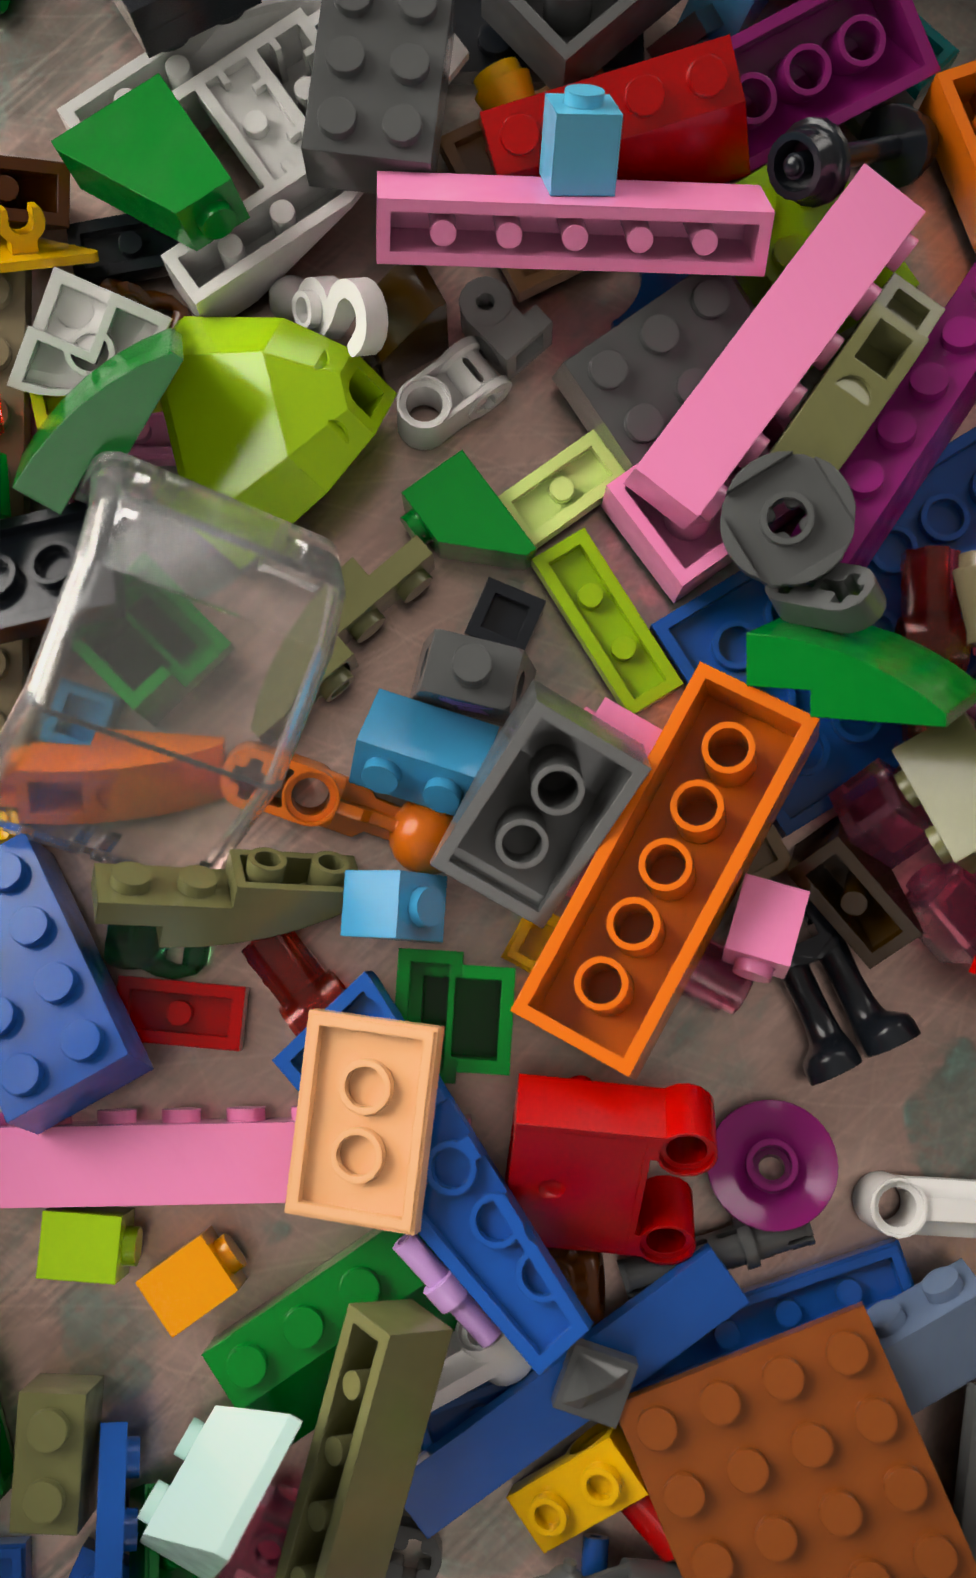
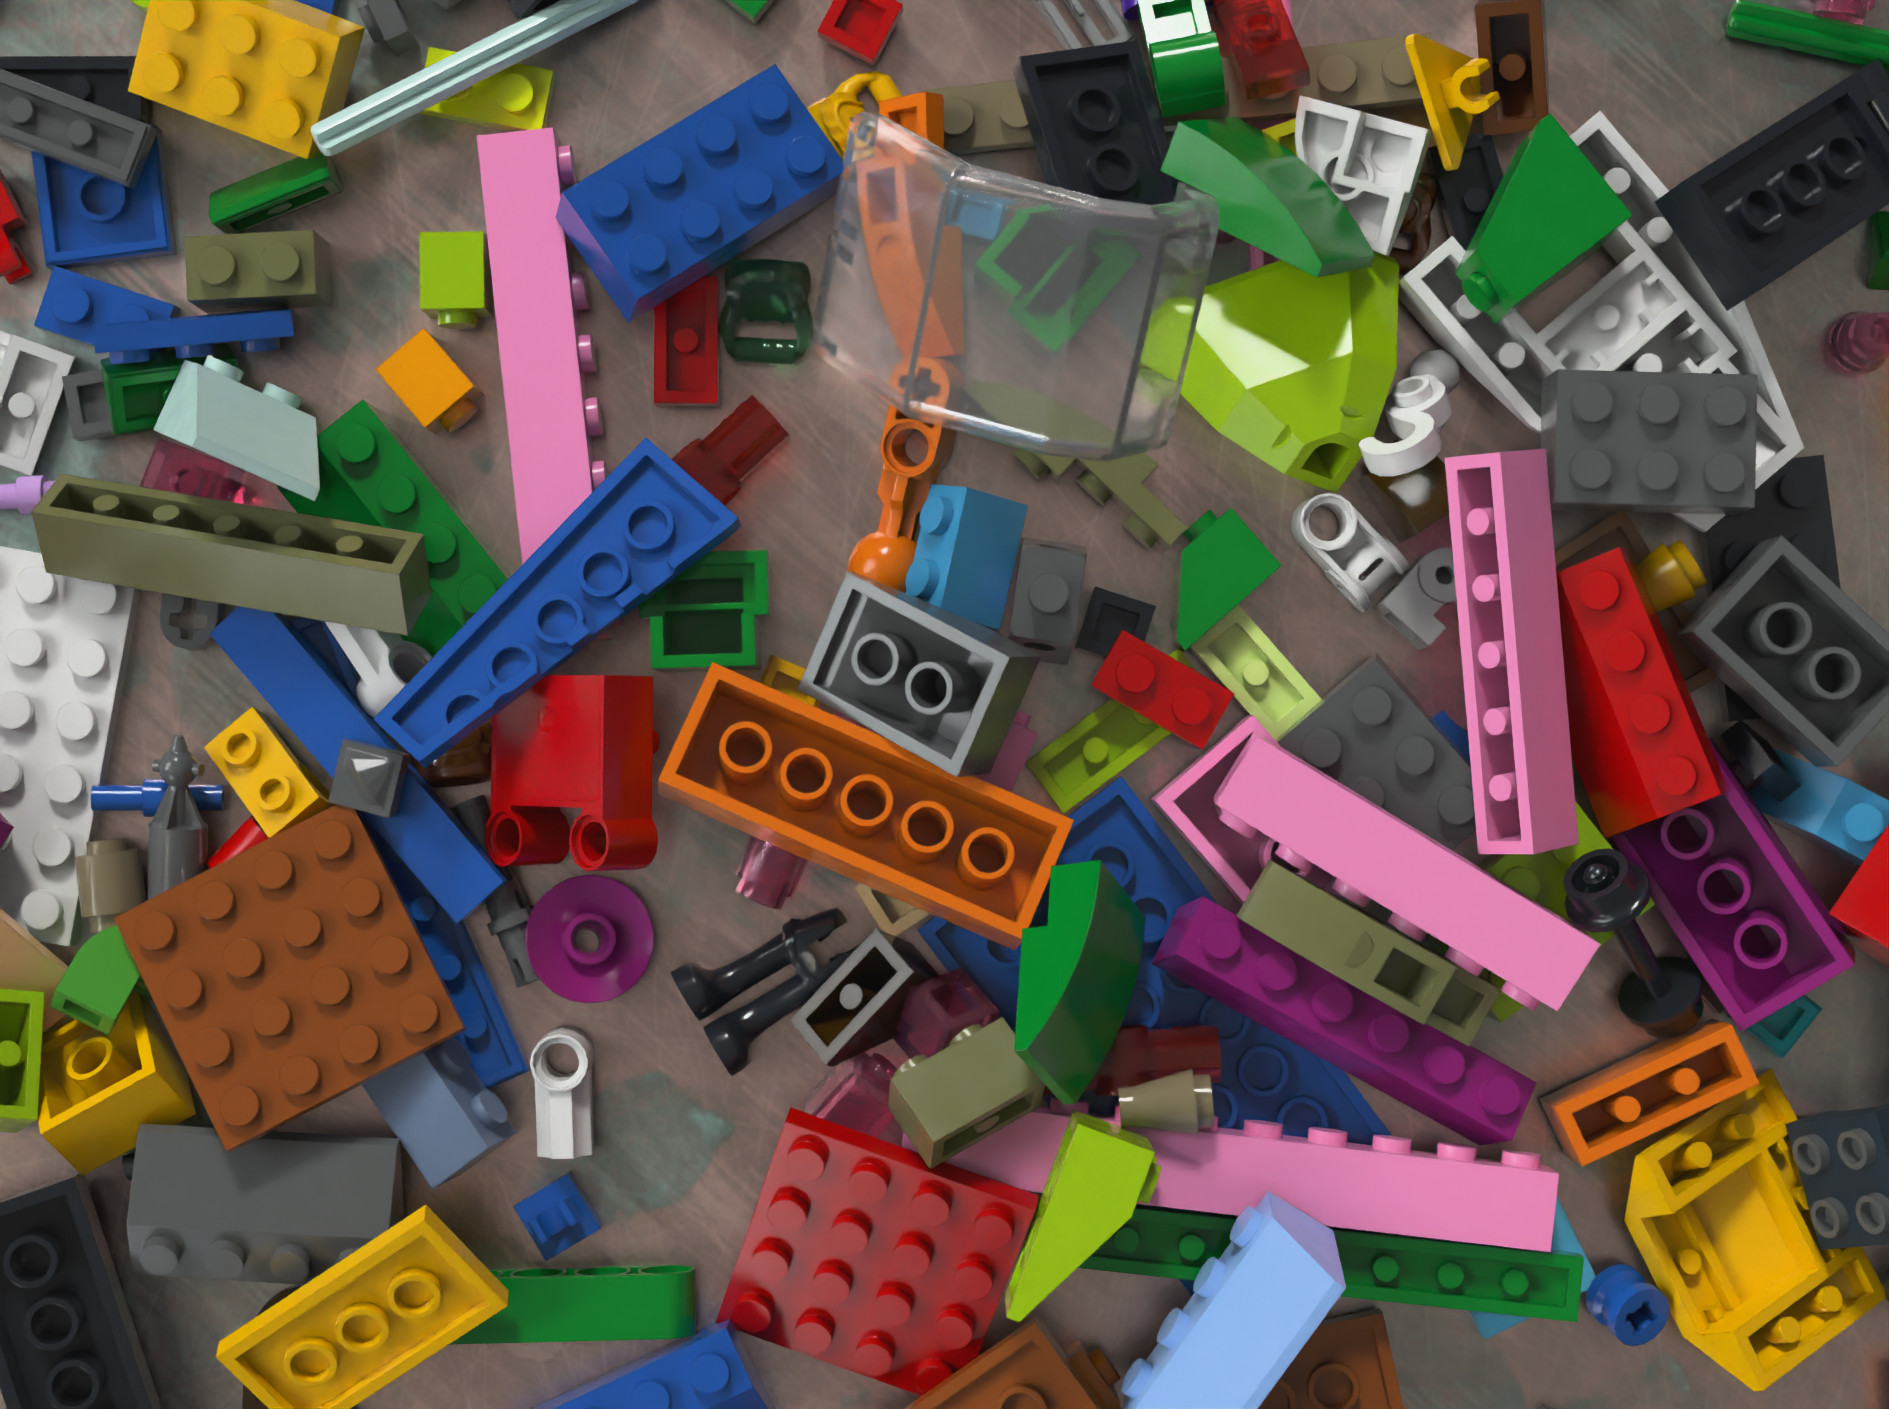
camera: 90 degrees right, 5 degrees up
olive slope [91,847,358,948] -> none
light nougat tile [284,1008,445,1236] -> none
dark azure slope [340,870,447,944] -> none
lavender bar [393,1234,501,1348] -> none
medium azure brick [539,84,623,196] -> none
dark grey plate [720,451,856,588] -> none
bright pink brick [721,873,810,983] -> none
dark grey beam [765,563,886,633] -> none
none -> red plate [1090,630,1235,750]

